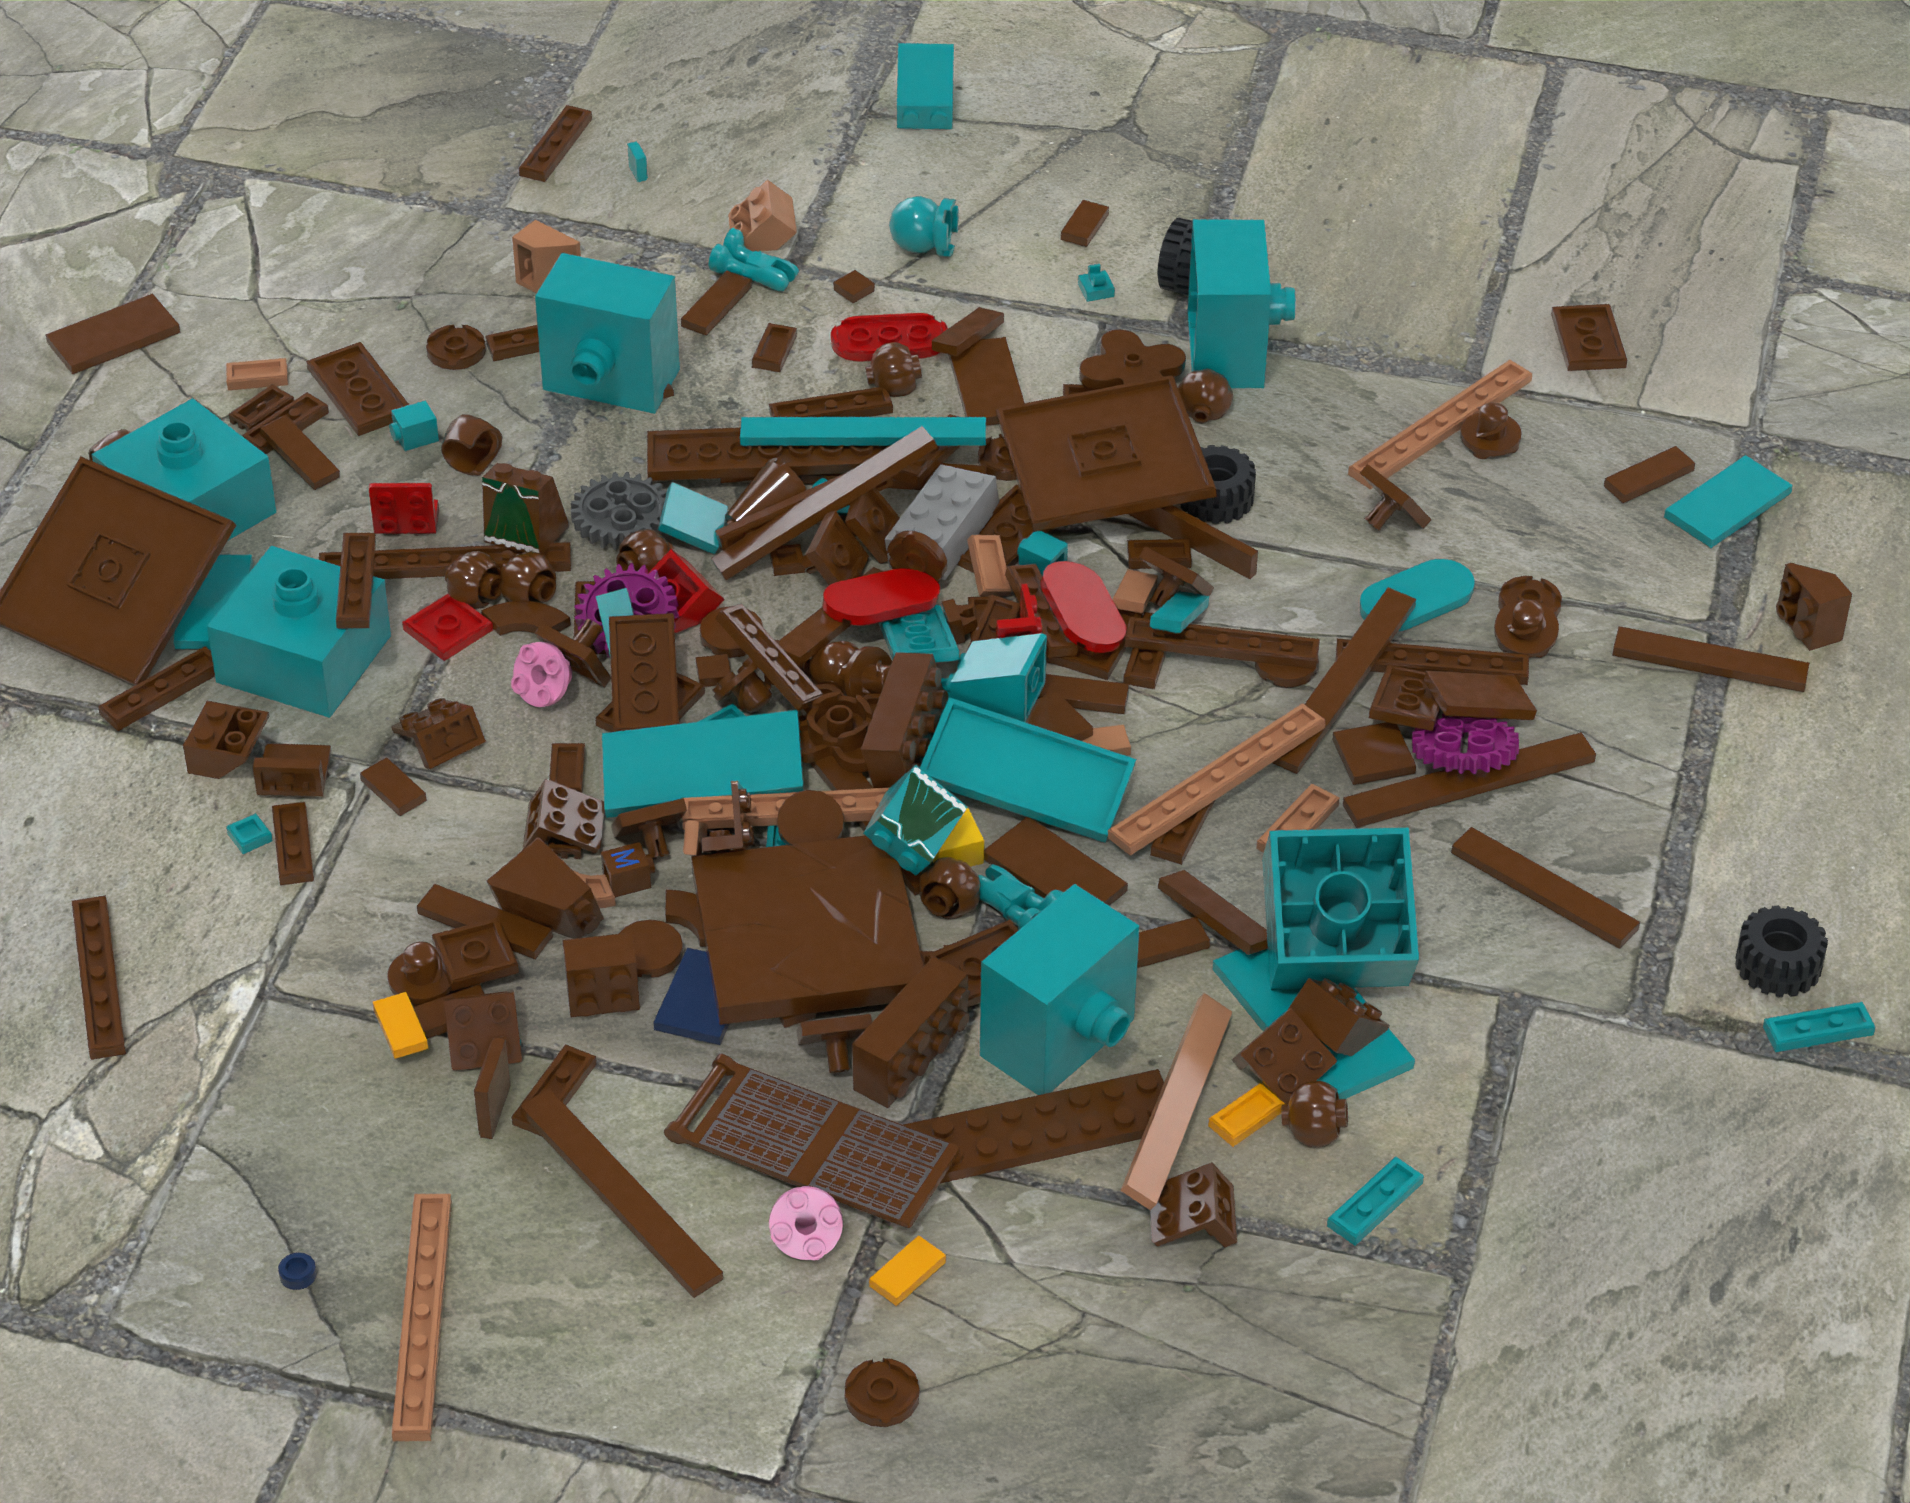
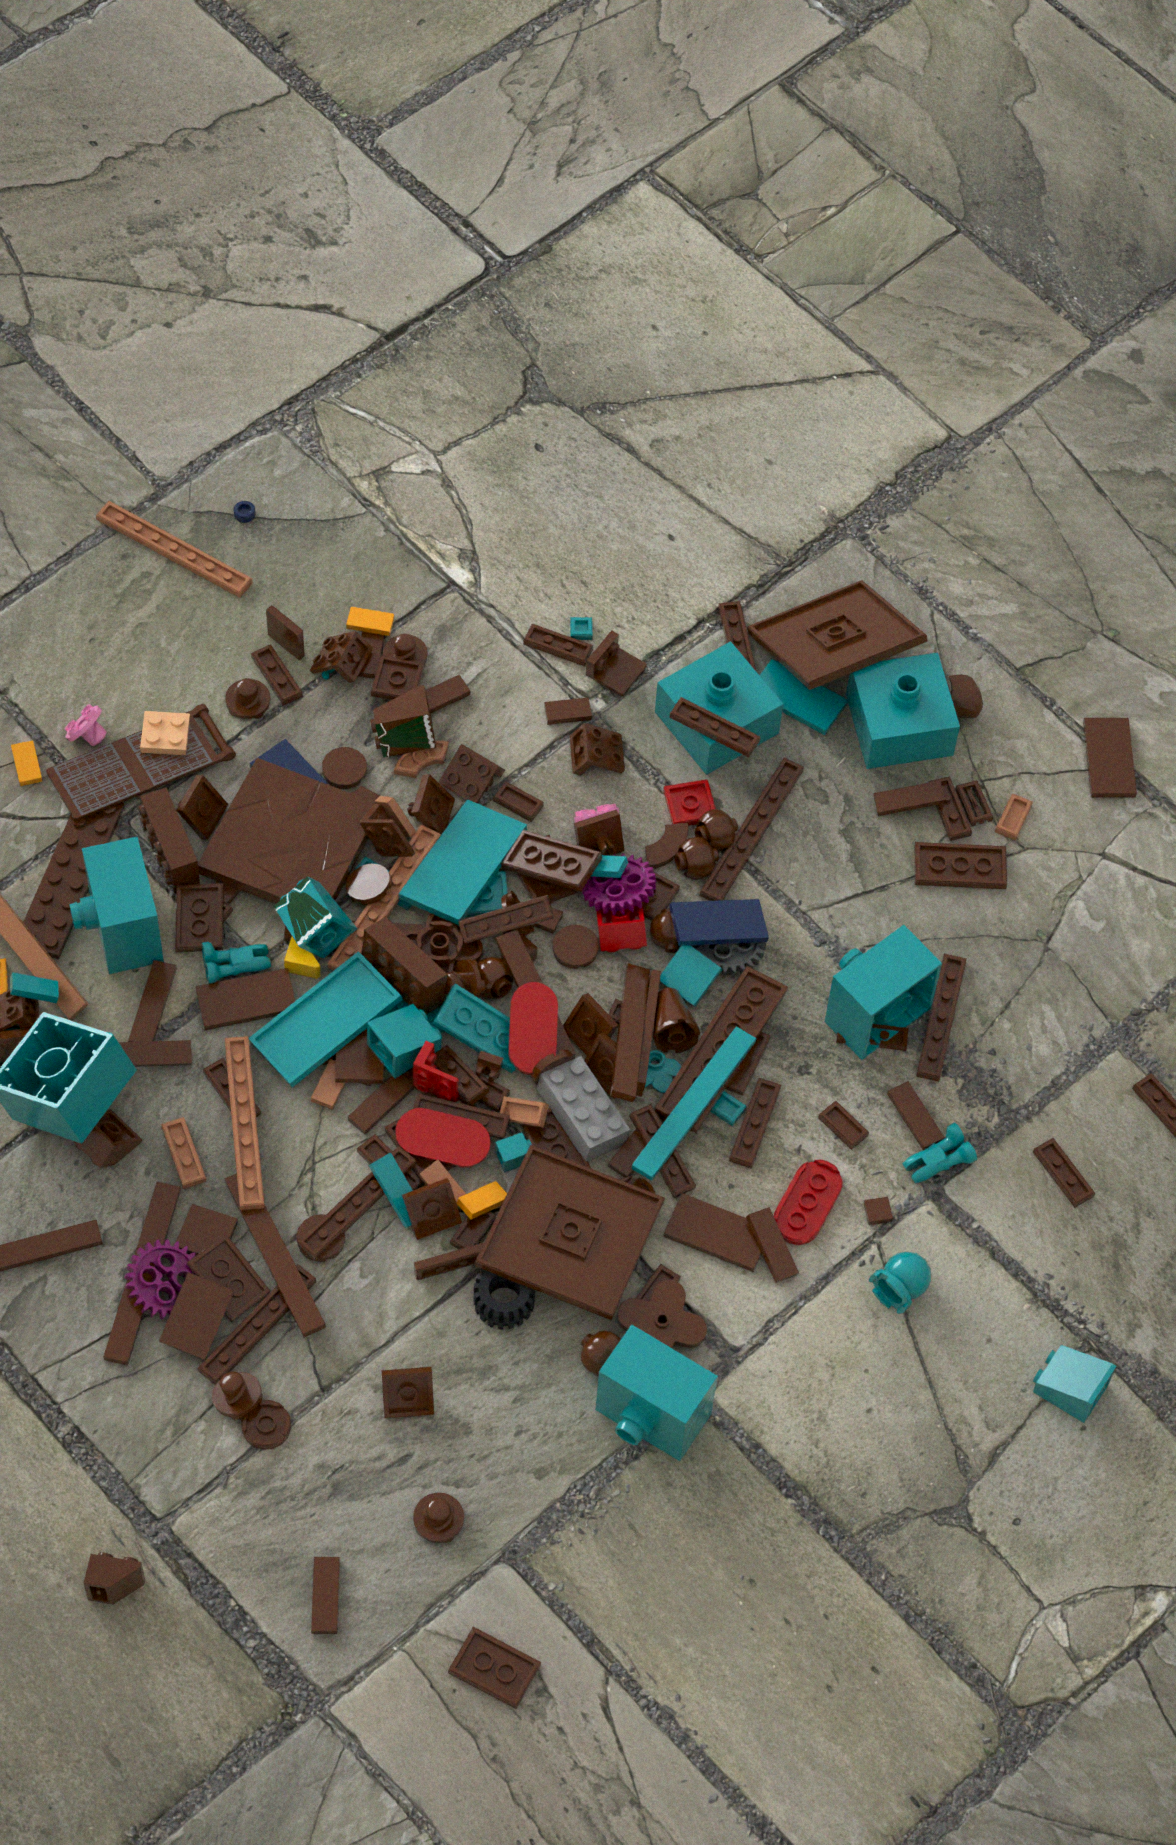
camera: 120 degrees right, 15 degrees up
reddish brown tile [72,895,126,1060] -> none
reddish brown slope [183,701,270,779] -> none
red bracket [369,483,439,534] -> none
teal brick [389,400,439,451] -> none
reddish brown tile [426,325,486,370] -> none
reddish brown piece [441,414,503,476] -> none
slope [482,463,569,555] -> none
nougat slope [512,220,581,293] -> none
reddish brown tile [520,1088,723,1298] -> none
reddish brown brick [563,932,640,1017] -> none
reddish brown brick [601,842,655,898] -> none
teal tile [627,141,648,182] -> none
nougat slope [728,179,797,252] -> none
reddish brown plant [865,342,922,397] -> none
reddish brown plant [919,857,981,919] -> none
reddish brown tile [1061,200,1109,247] -> none
teal tile [1078,263,1115,302] -> none
black tyre [1157,217,1193,295] -> none
nougat tile [1348,360,1533,490] -> none
teal tile [1360,559,1475,632] -> none
reddish brown tile [1612,626,1810,692] -> none
teal tile [1664,455,1793,548] -> none
none -> teal tile [10,972,59,1003]
none -> light nougat plate [140,711,190,755]
none -> reddish brown plate [225,678,271,719]
none -> light orange tile [456,1181,507,1220]
none -> dark blue tile [669,899,769,946]
none -> reddish brown tile [1033,1138,1095,1208]

